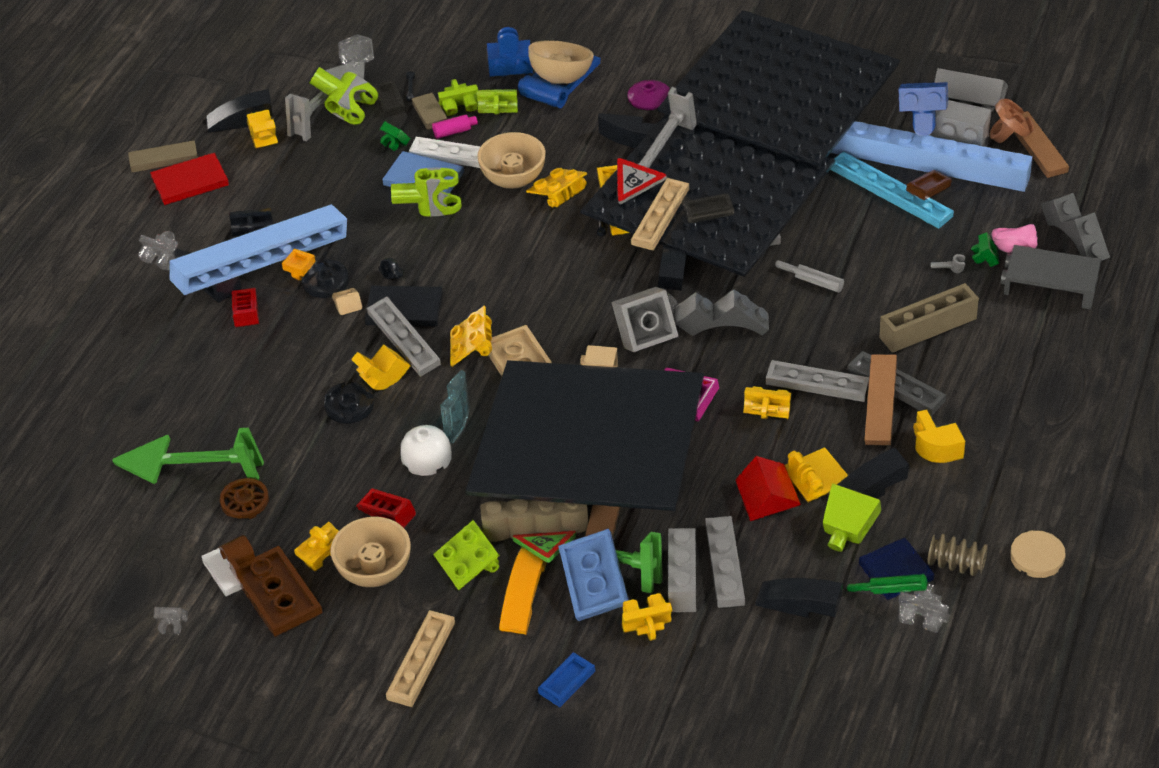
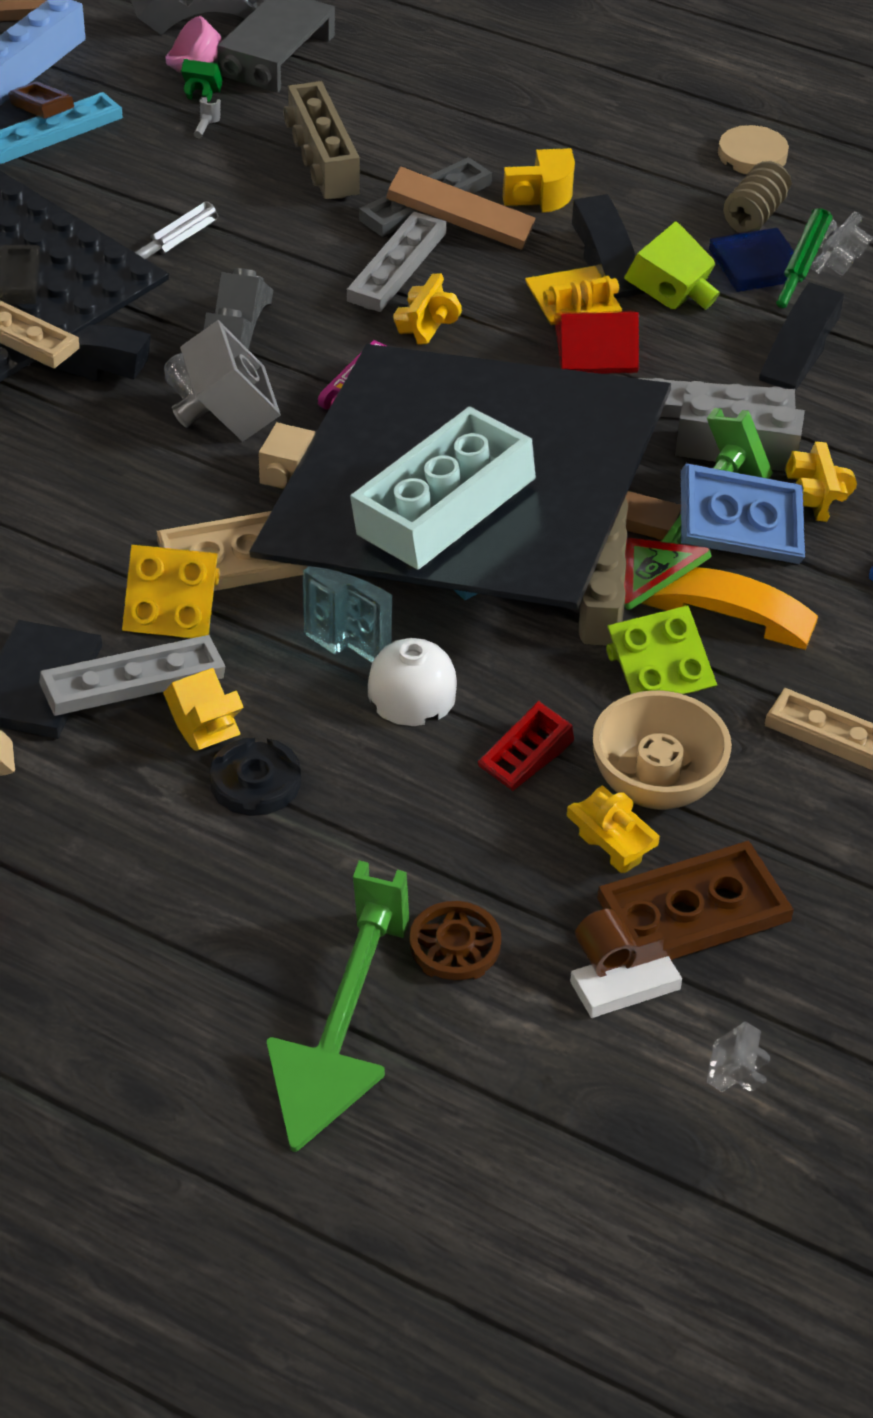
camera: 85 degrees left, 0 degrees up
none -> light aqua brick [350,406,536,570]

